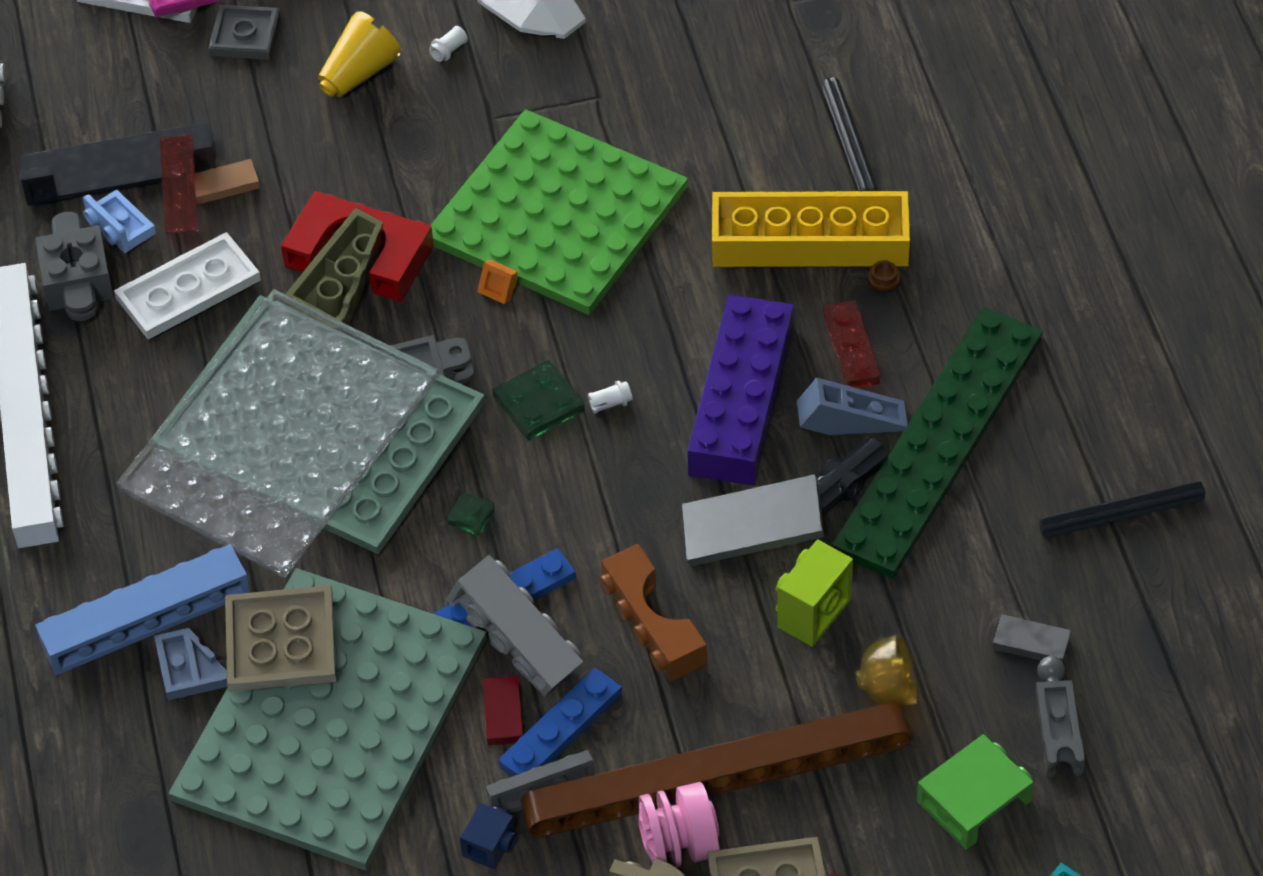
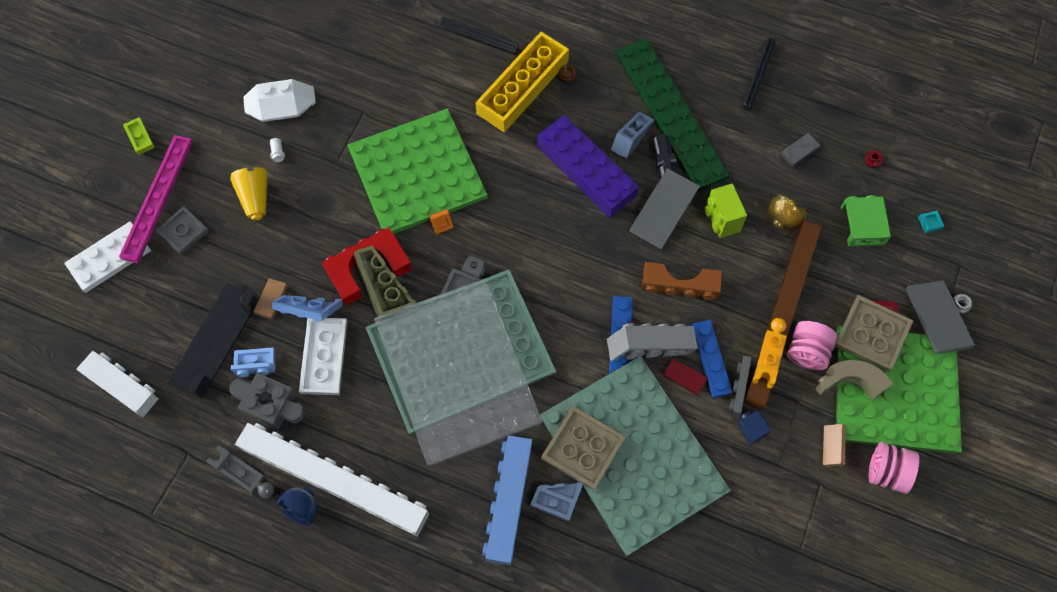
camera: 55 degrees left, 15 degrees up
clear red tile [159,135,199,234] -> none
clear green plate [447,491,495,536] -> none
clear green plate [492,360,585,441] -> none
white pin [588,380,633,414] -> none
clear red plate [823,300,880,388] -> none
dark grey plate [1035,656,1085,778] -> none
none -> medium blue wing [271,295,342,321]
none -> light orange plate [752,318,787,388]
none -> dark red plate [865,150,884,168]

